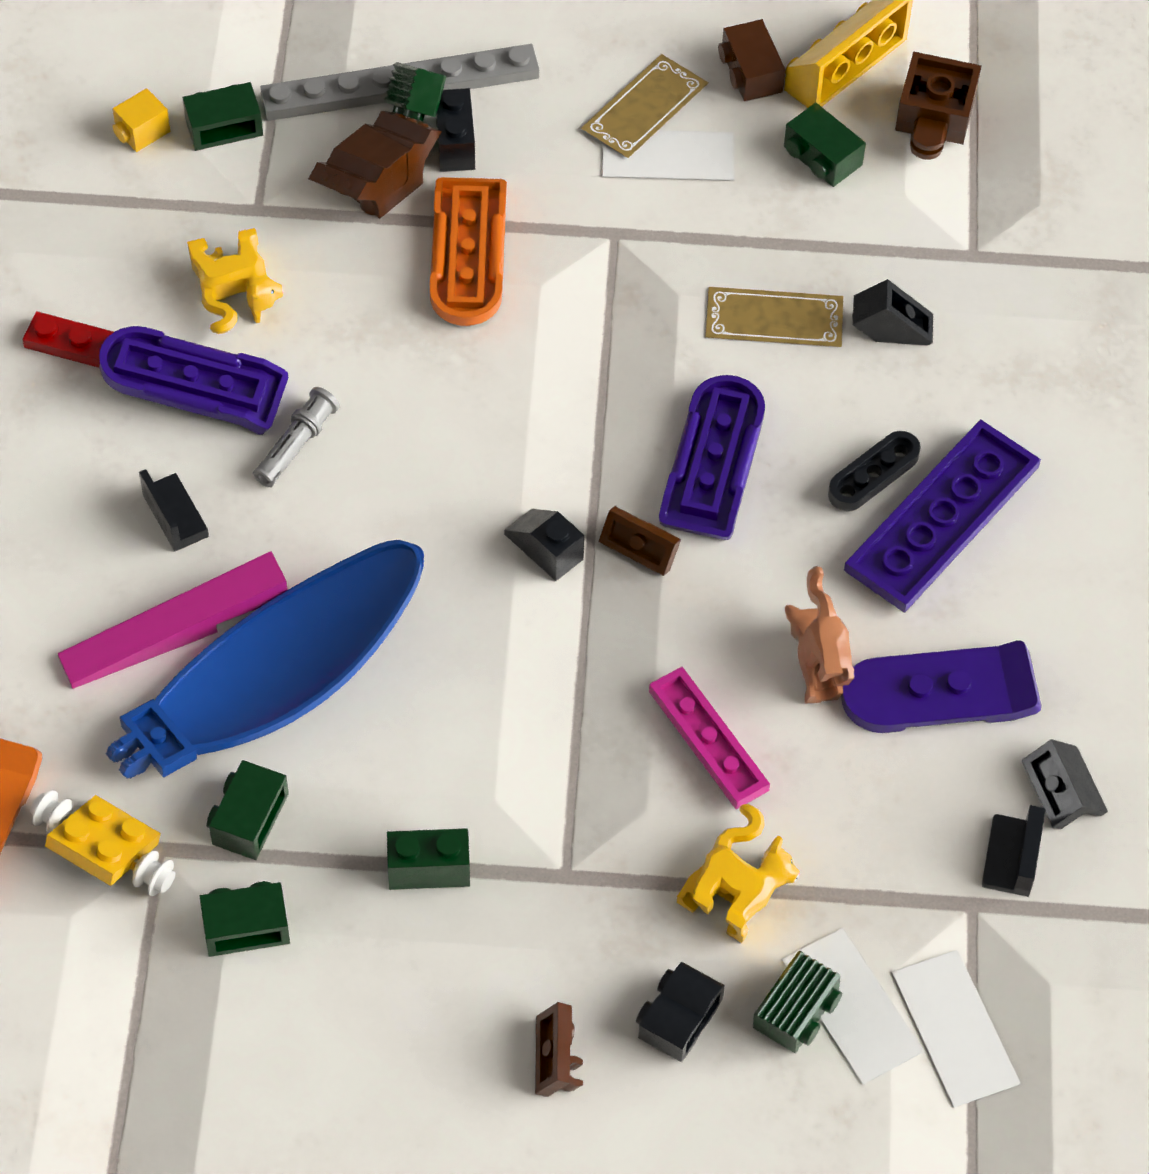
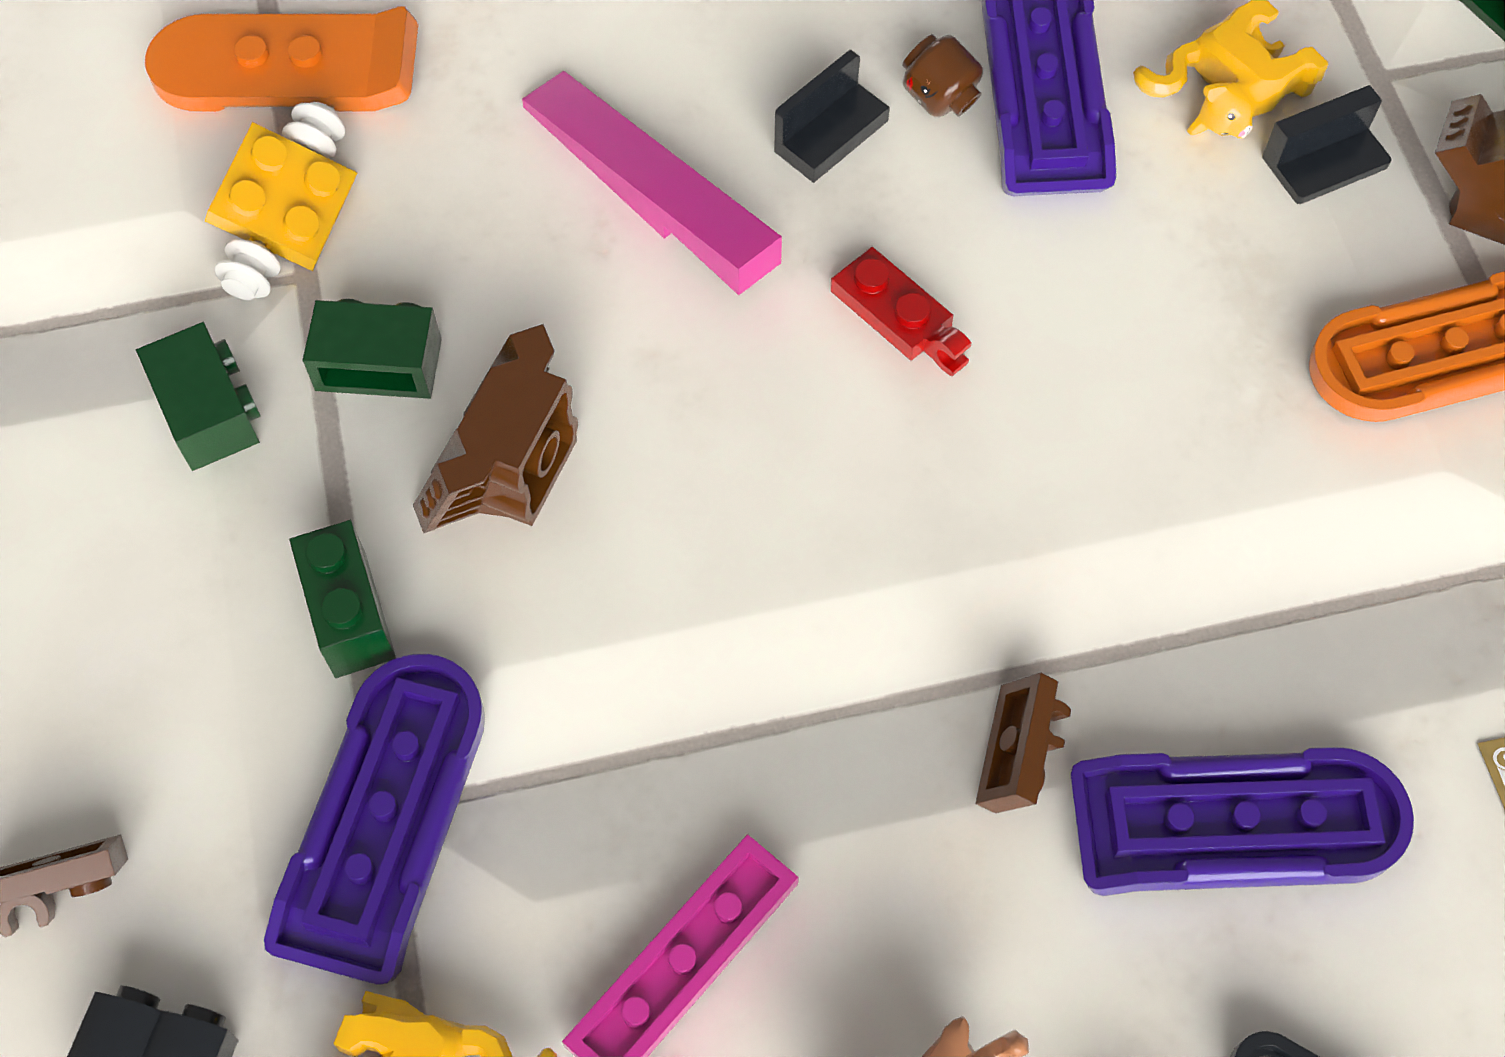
camera: 75 degrees right, 5 degrees up
blue windscreen [105,540,424,779] -> none
light grey pin [253,387,340,487] -> none
black slope [504,509,585,581] -> none
none -> dark purple piece [264,654,485,985]
none -> reddish brown slope [413,324,578,534]
none -> red plate [831,246,972,376]
none -> reddish brown head [902,34,983,117]
none -> black panel [1262,85,1392,204]

